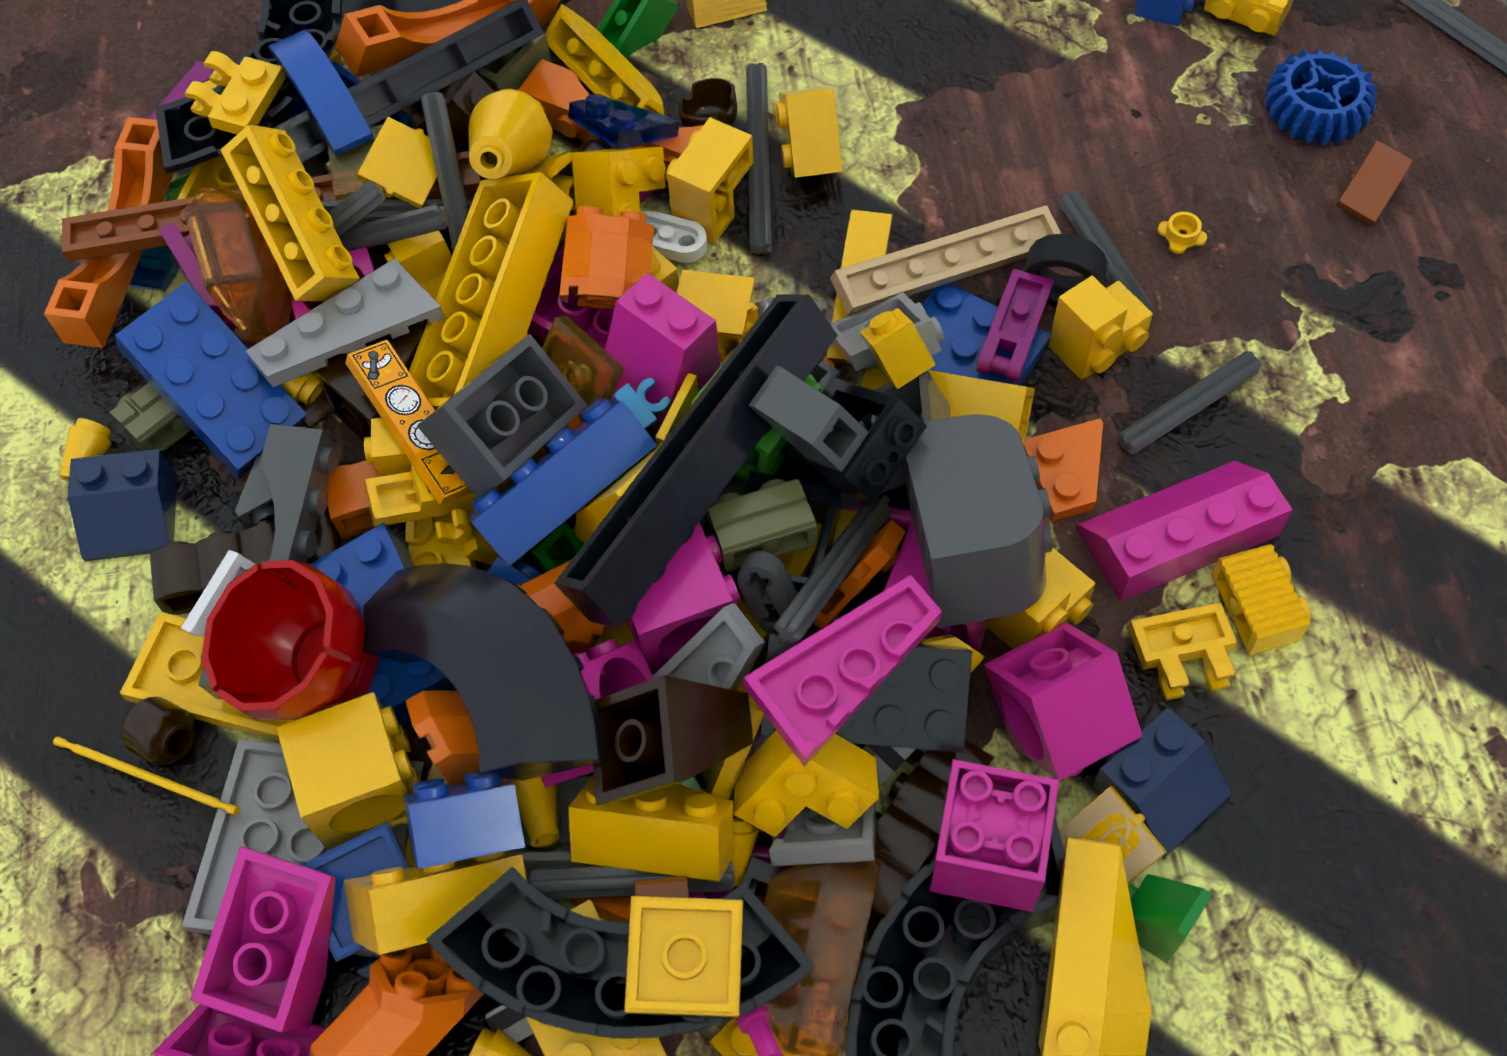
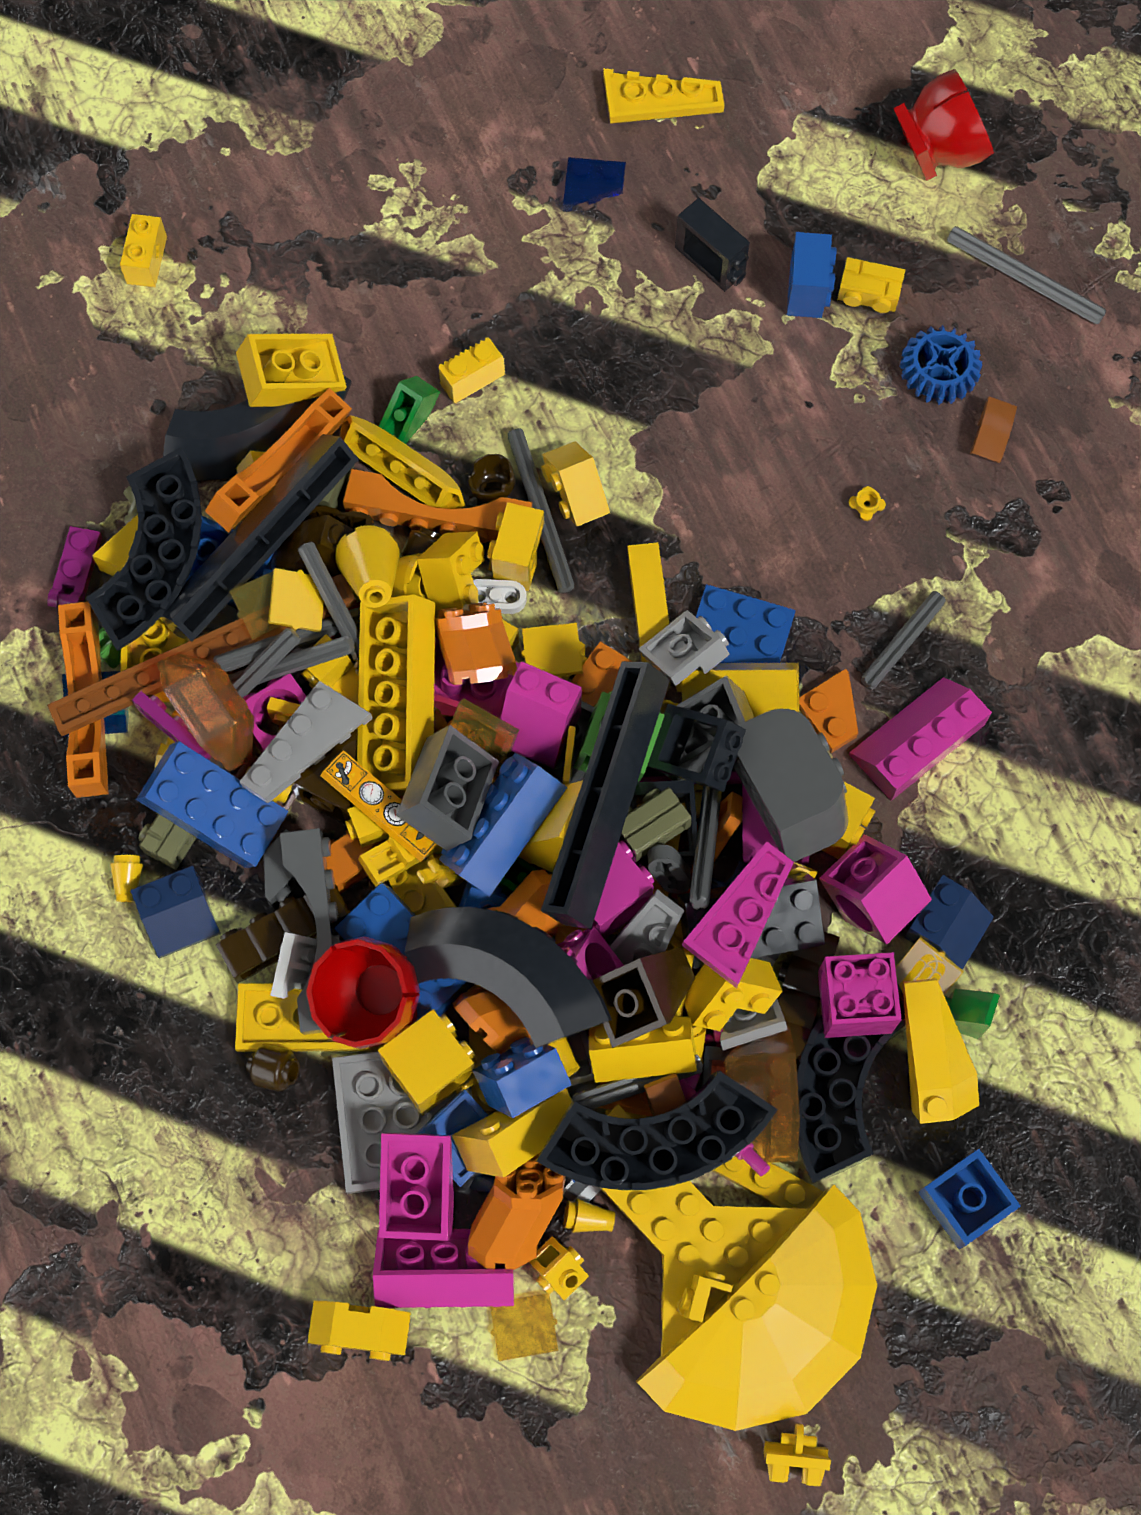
camera: 20 degrees left, 10 degrees up
yellow piece [53,736,240,816] -> none
yellow plate [184,51,286,134] -> none
yellow brick [221,125,360,301] -> none
blue slope [268,30,374,156] -> none
clear blue wing [568,94,680,149] -> none
dark azure tile [613,378,671,434] -> none
yellow plate [625,896,743,1017] -> none
dark grey slope [749,366,869,472] -> none
tan plate [830,205,1061,315] -> none
yellow brick [860,308,936,389] -> none
magenta plate [976,269,1054,384] -> none
black tyre [1024,233,1108,307] -> none
yellow brick [1048,275,1153,381] -> none
dark grey axle [1060,190,1154,313] -> none
yellow plate [1128,602,1237,701] -> none
yellow brick [1211,544,1311,656] -> none

